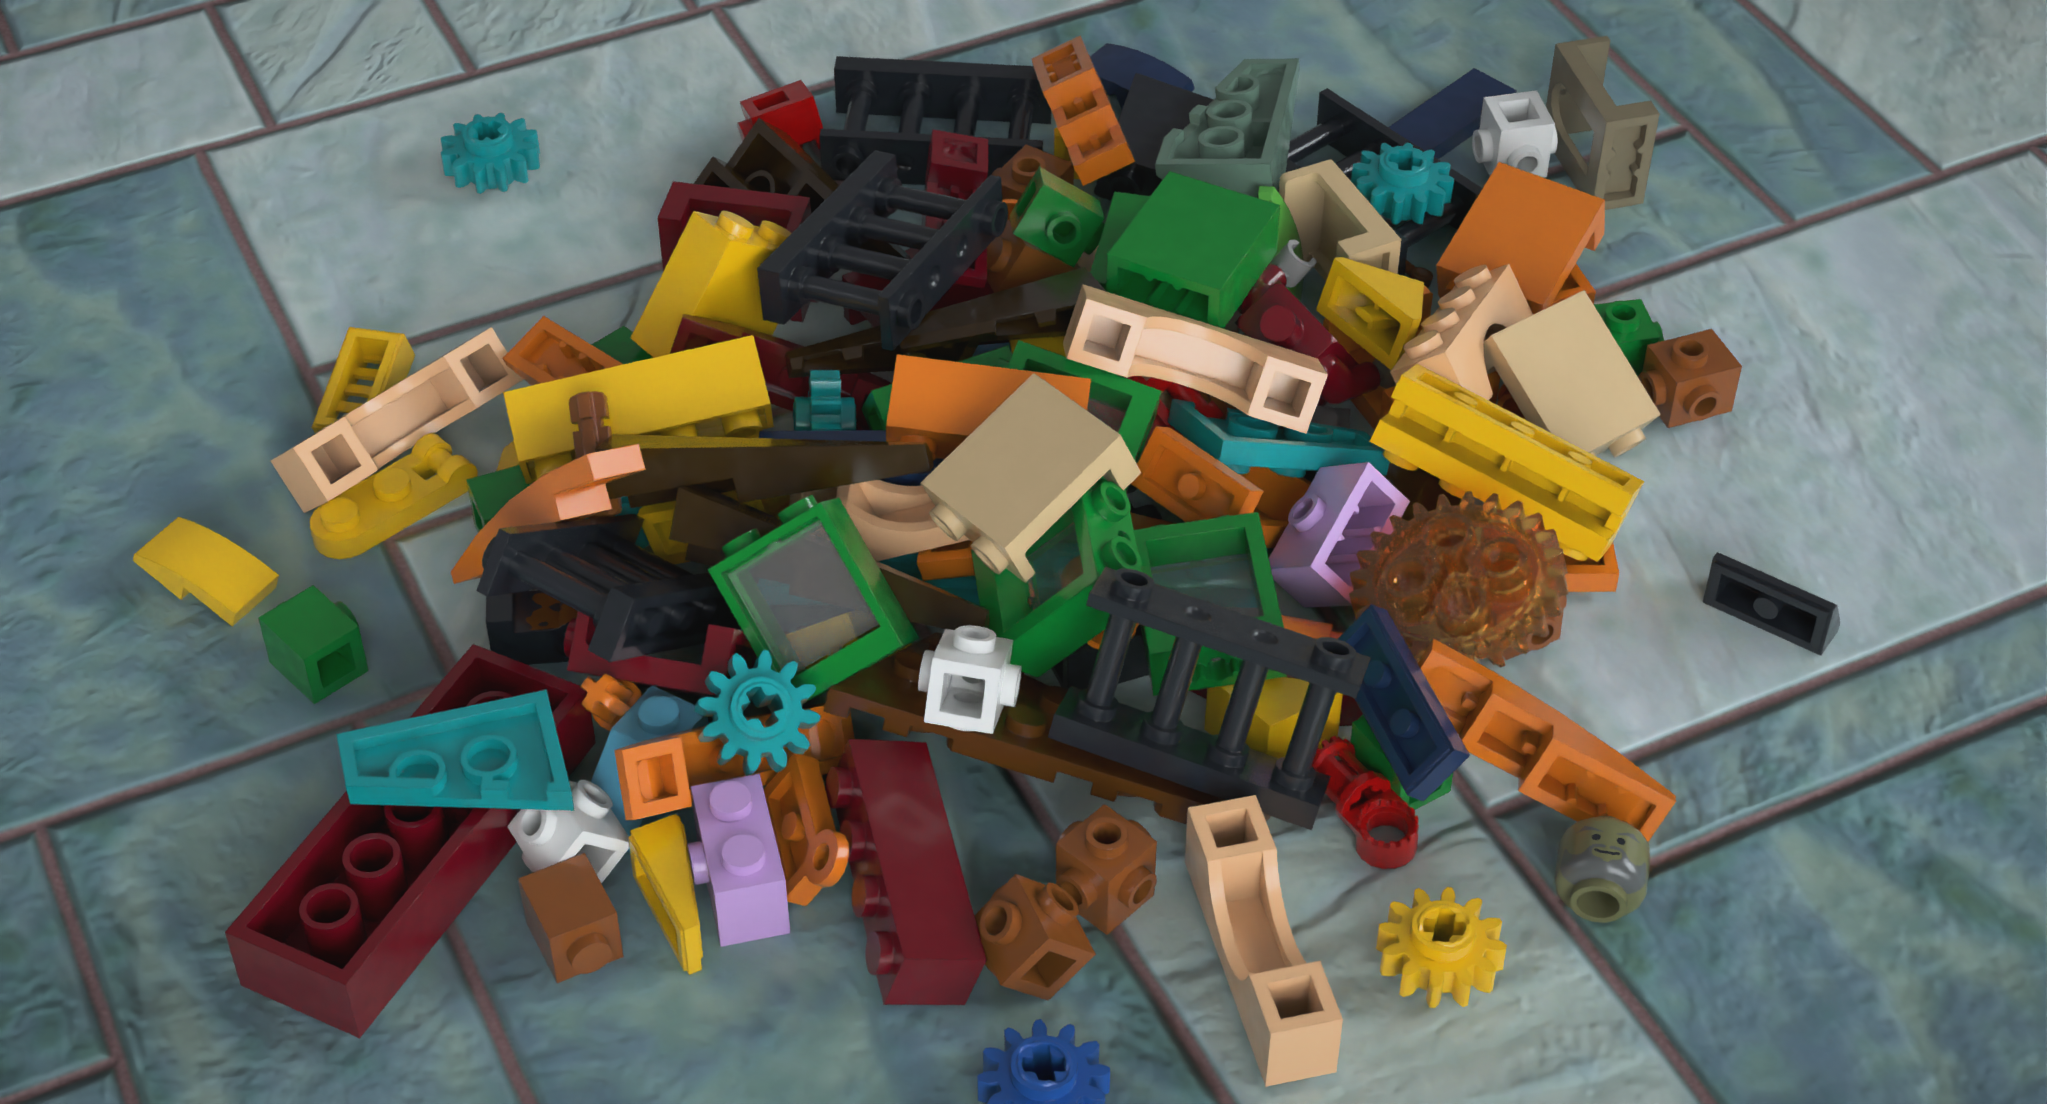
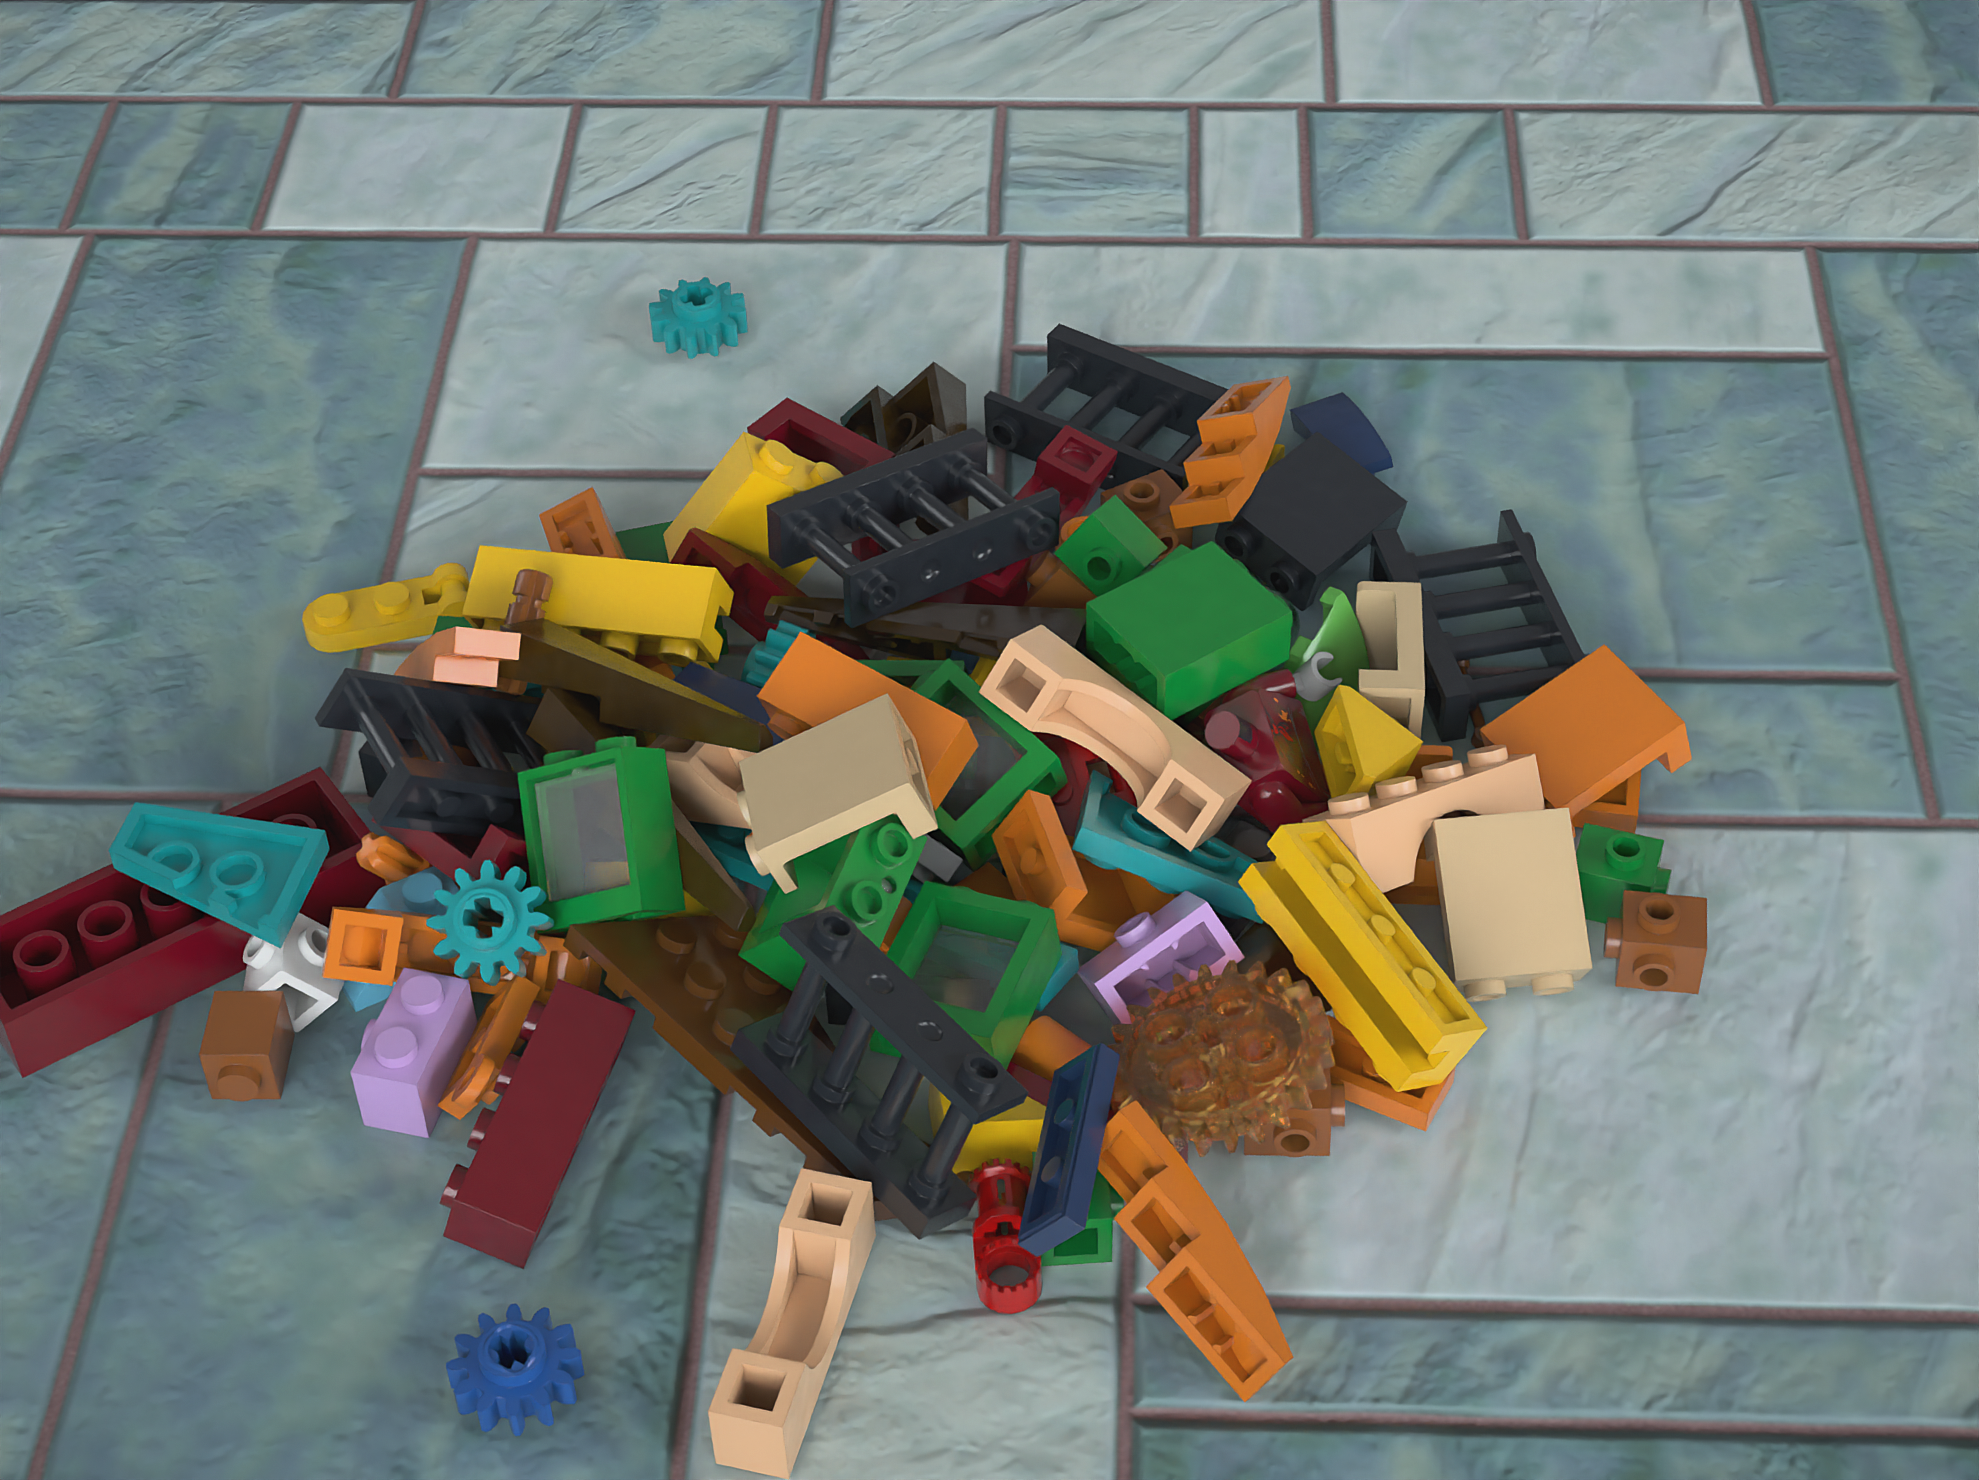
camera: 30 degrees right, 0 degrees up
yellow slope [133,517,279,627] -> none
green brick [258,585,369,704] -> none
light nougat arch [270,327,524,513] -> none
yellow slope [311,327,415,433] -> none
yellow slope [628,815,703,975] -> none
red brick [737,80,824,149] -> none
white brick [918,625,1022,734] -> none
dark orange brick [974,874,1096,1001] -> none
dark orange brick [1055,804,1157,935] -> none
sand green wedge [1155,58,1300,198] -> none
teal gear [1351,143,1454,225] -> none
yellow gear [1376,887,1507,1008] -> none
dark blue tile [1389,68,1517,159] -> none
white brick [1472,90,1558,178] -> none
dark tan panel [1546,36,1660,210] -> none
olive head [1554,816,1650,923] -> none
black slope [1703,552,1840,656] -> none

